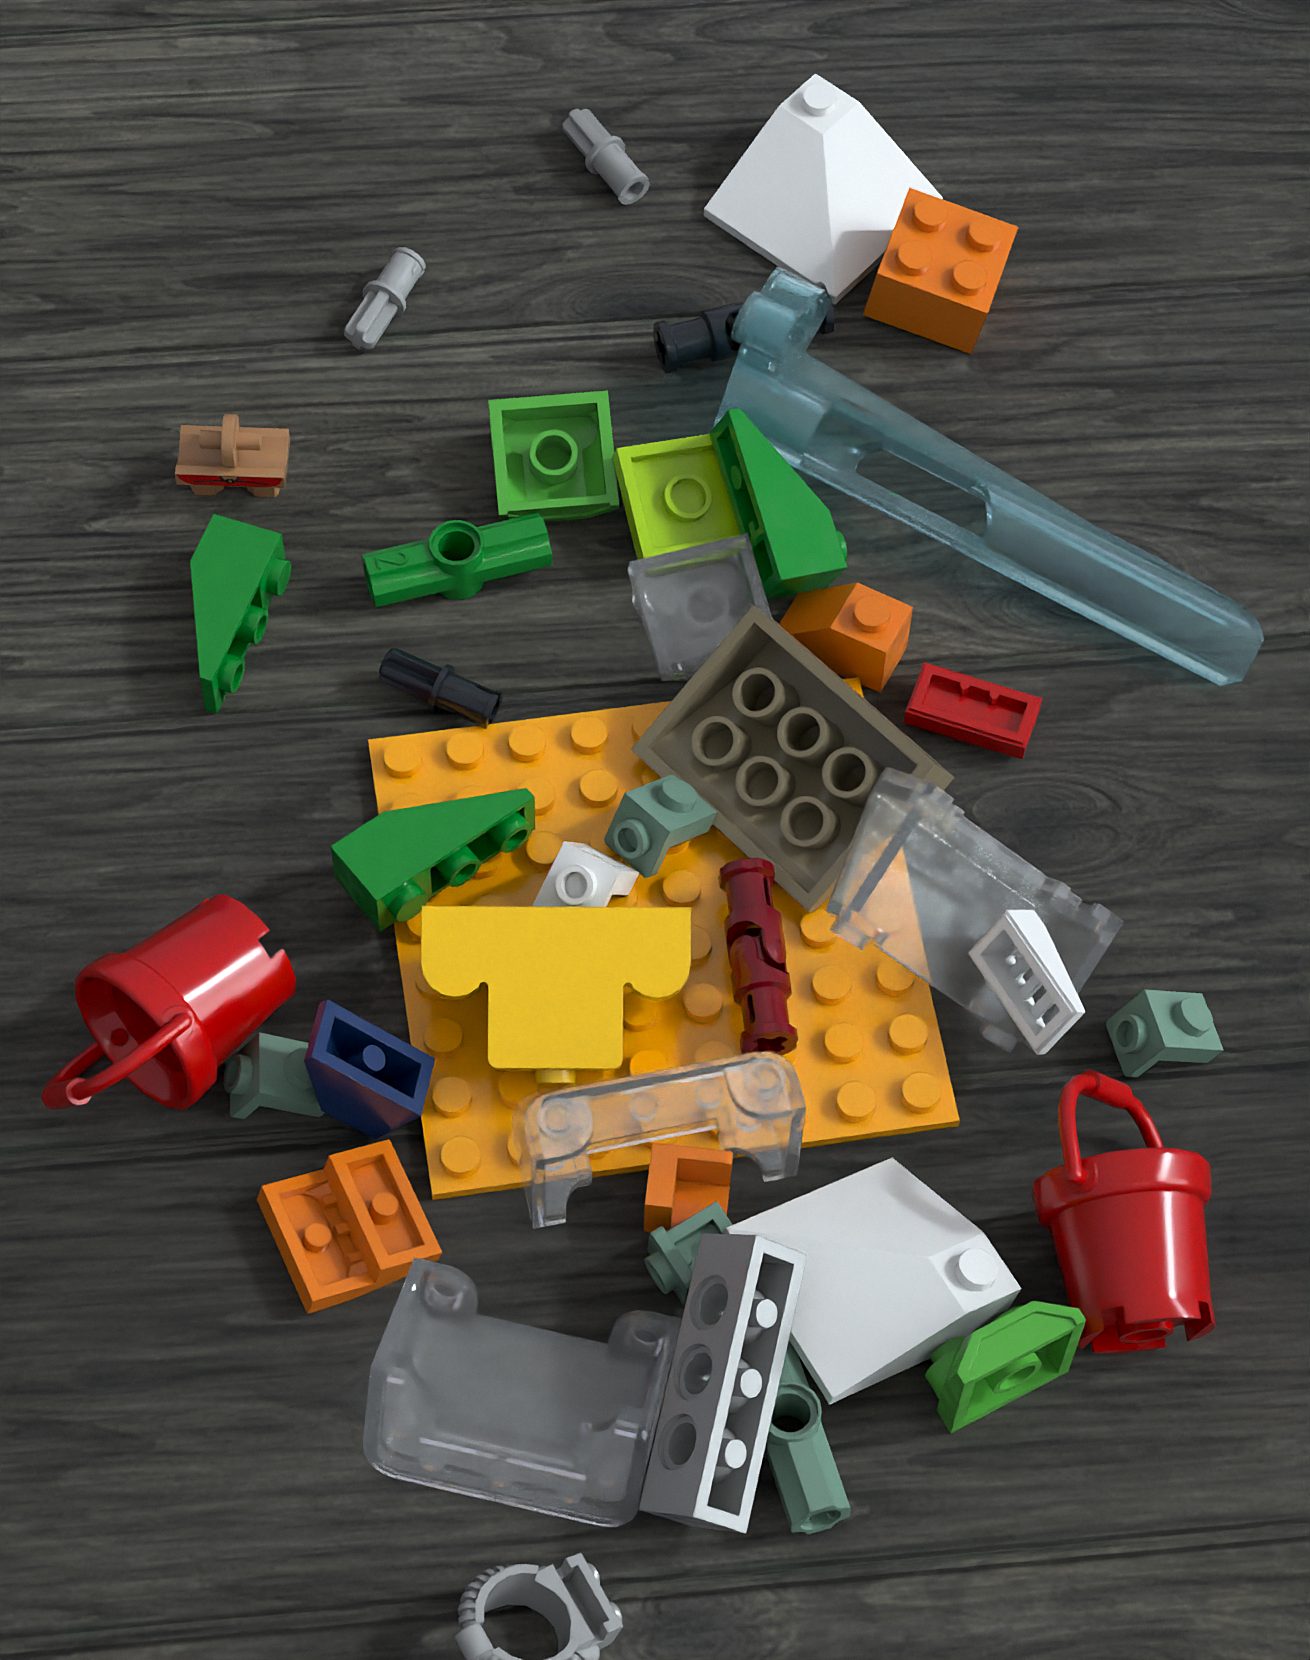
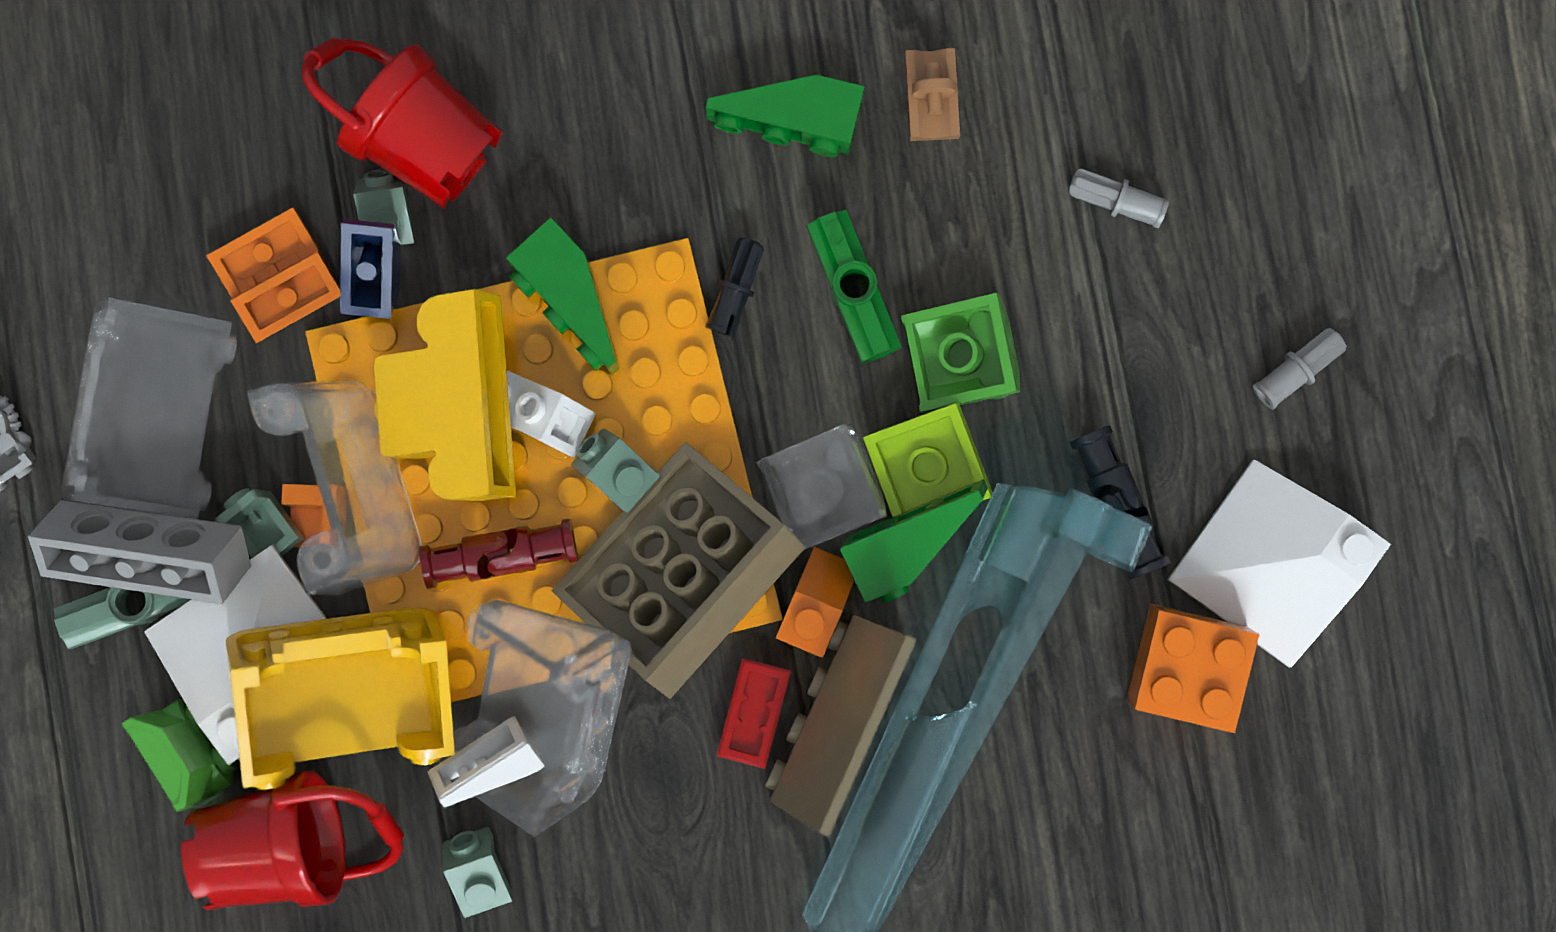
camera: 85 degrees right, 25 degrees up
none -> yellow windscreen [226,608,455,789]
none -> dark tan slope [765,615,916,837]

